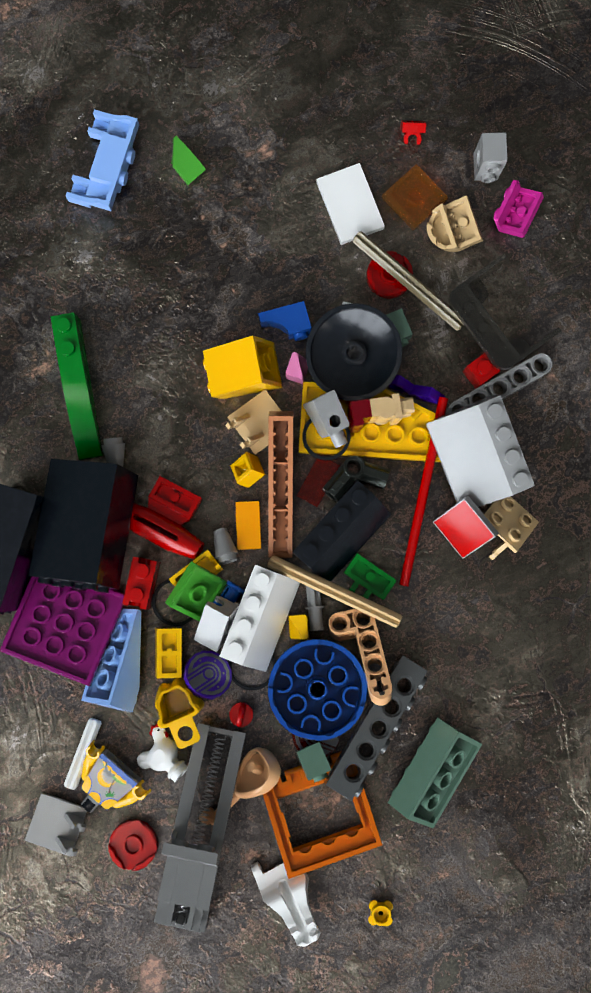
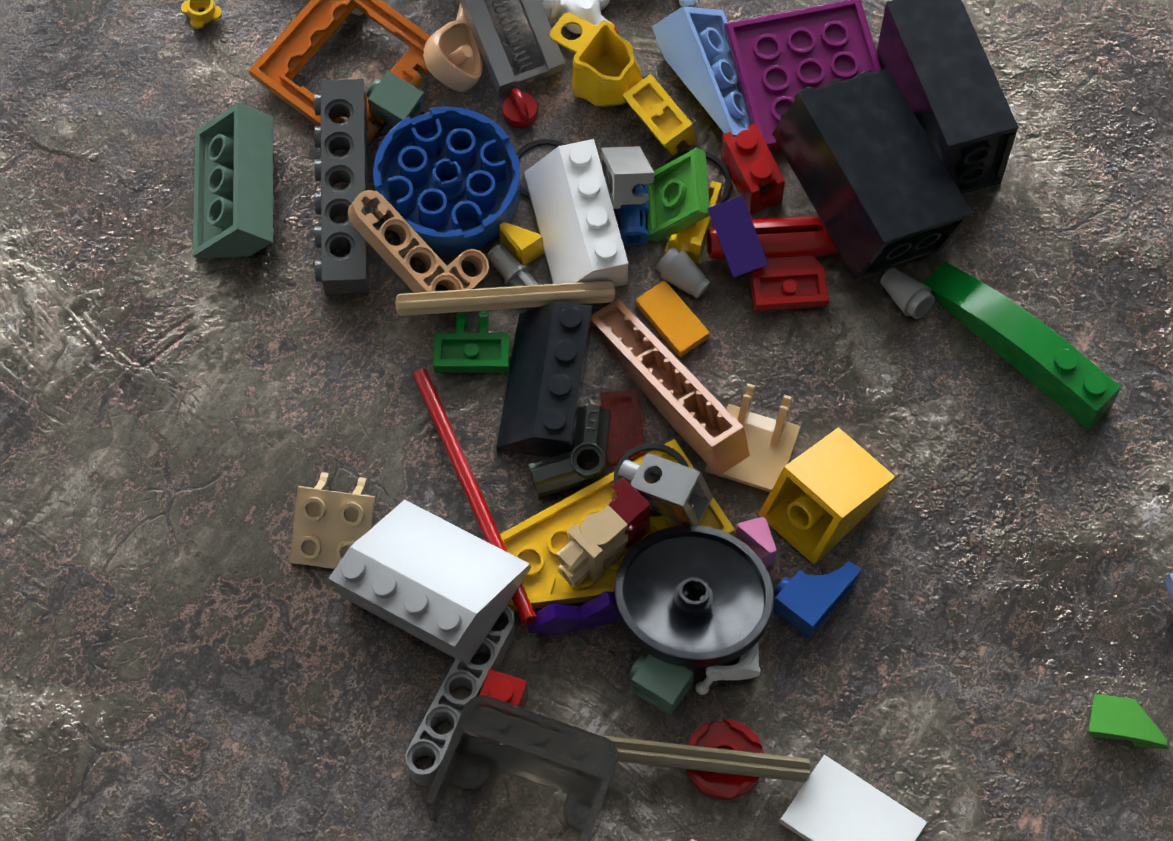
camera: 145 degrees right, 20 degrees down
tile [184,651,232,700] -> none
yellow slope [230,452,265,488] -> none
tile [433,495,499,559] -> none
none -> dark purple tile [707,195,768,278]

